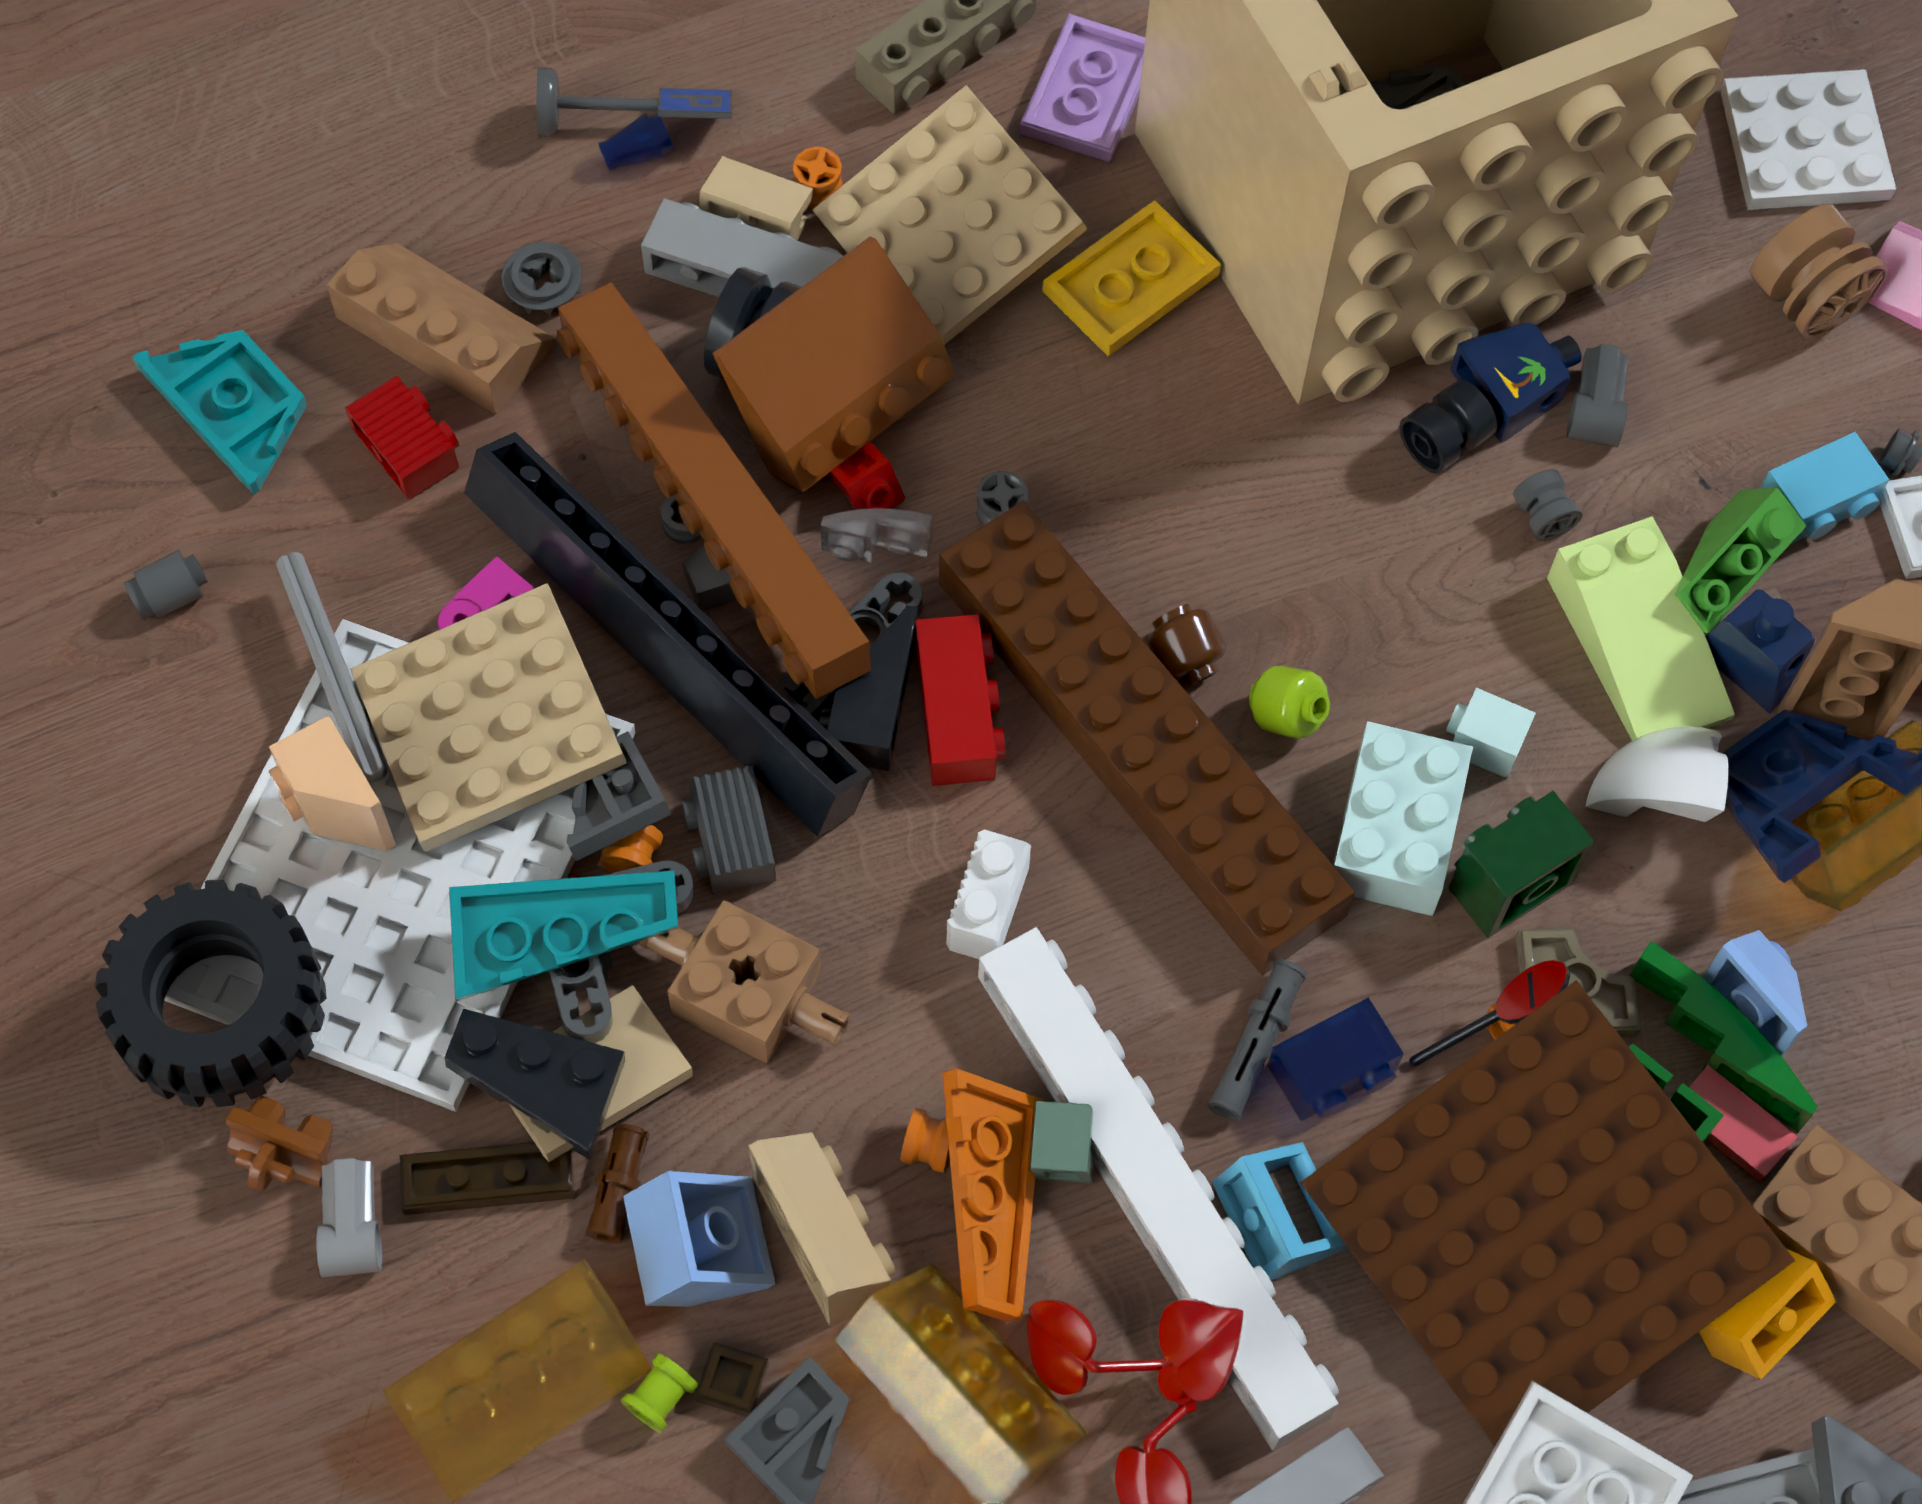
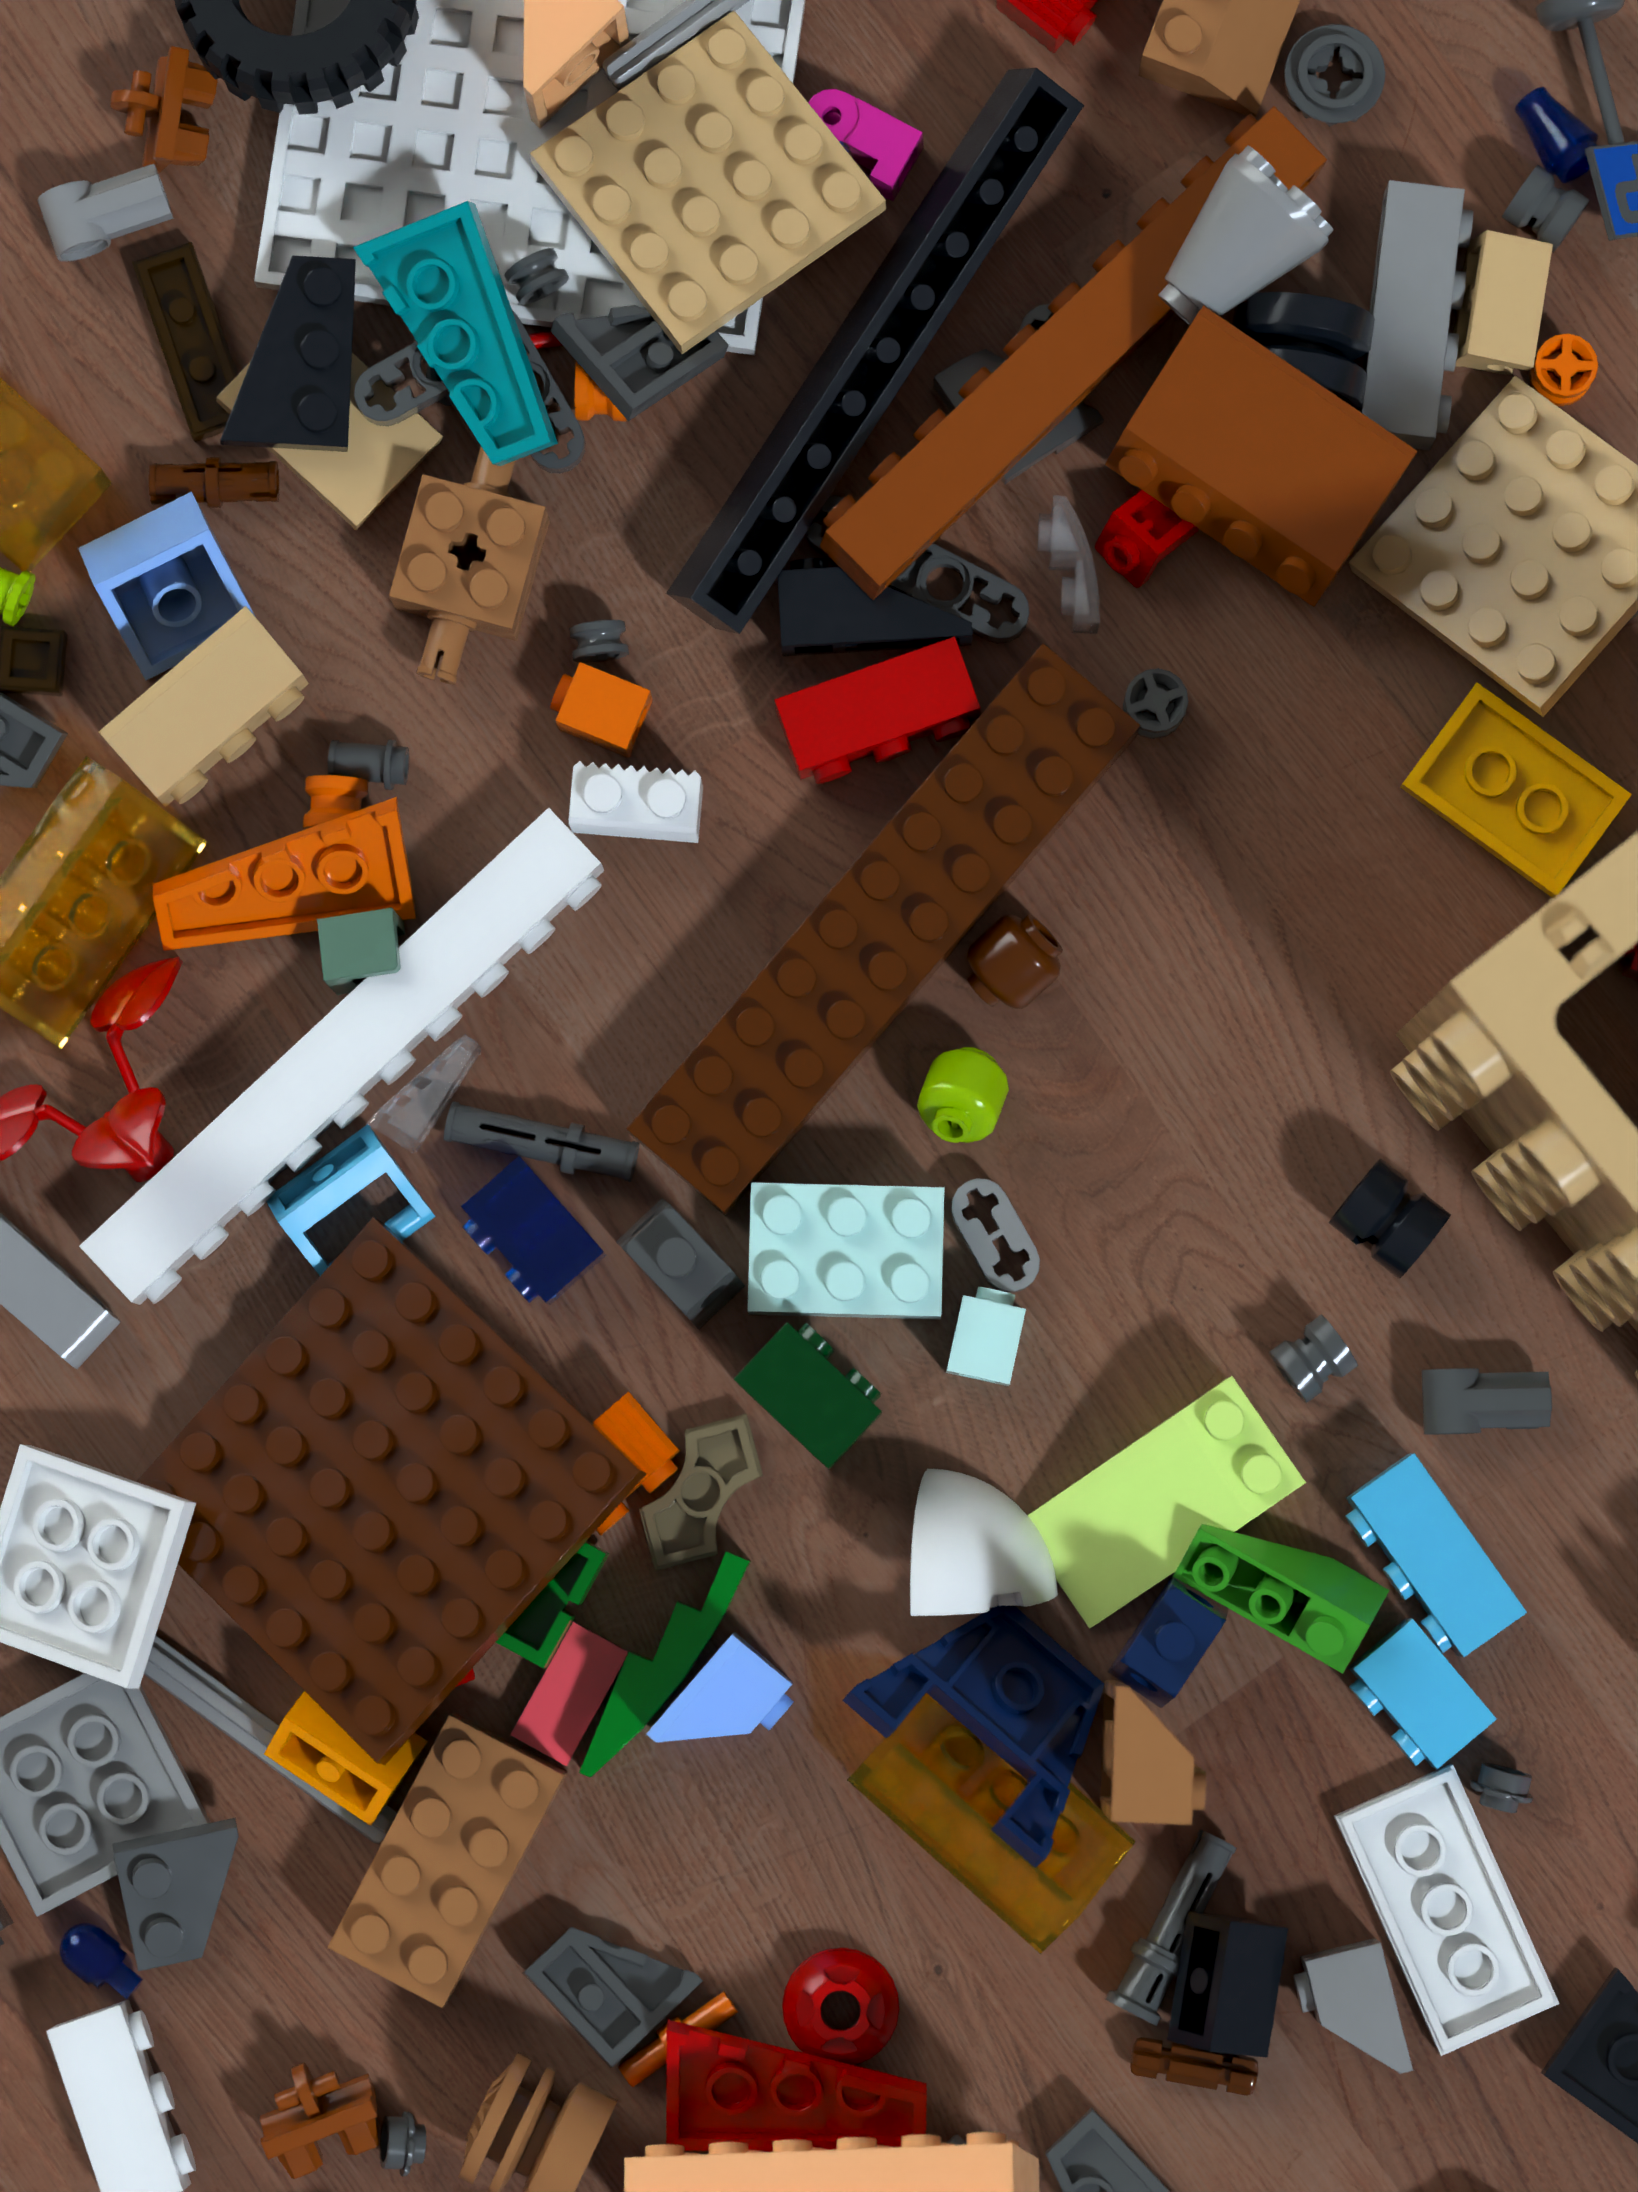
camera: 85 degrees right, 20 degrees up
dark grey brick [681,765,776,894] -> none
red piece [1409,960,1570,1066] -> none
dark blue torso [1450,322,1582,443] -> none
none -> light grey axle [144,1635,397,1844]
none -> dark grey pin [328,739,409,790]
none -> clear slope [366,1034,482,1154]
none -> dark grey bush [504,248,569,305]
none -> orange brick [550,662,653,758]
none -> dark grey bush [569,620,629,663]
none -> dark grey torso [616,1198,745,1330]
none -> light grey beam [951,1178,1040,1293]
none -> light grey cone [1158,145,1334,326]
none -> medium azure brick [1345,1453,1527,1657]
none -> dark grey wheel [1502,165,1590,253]

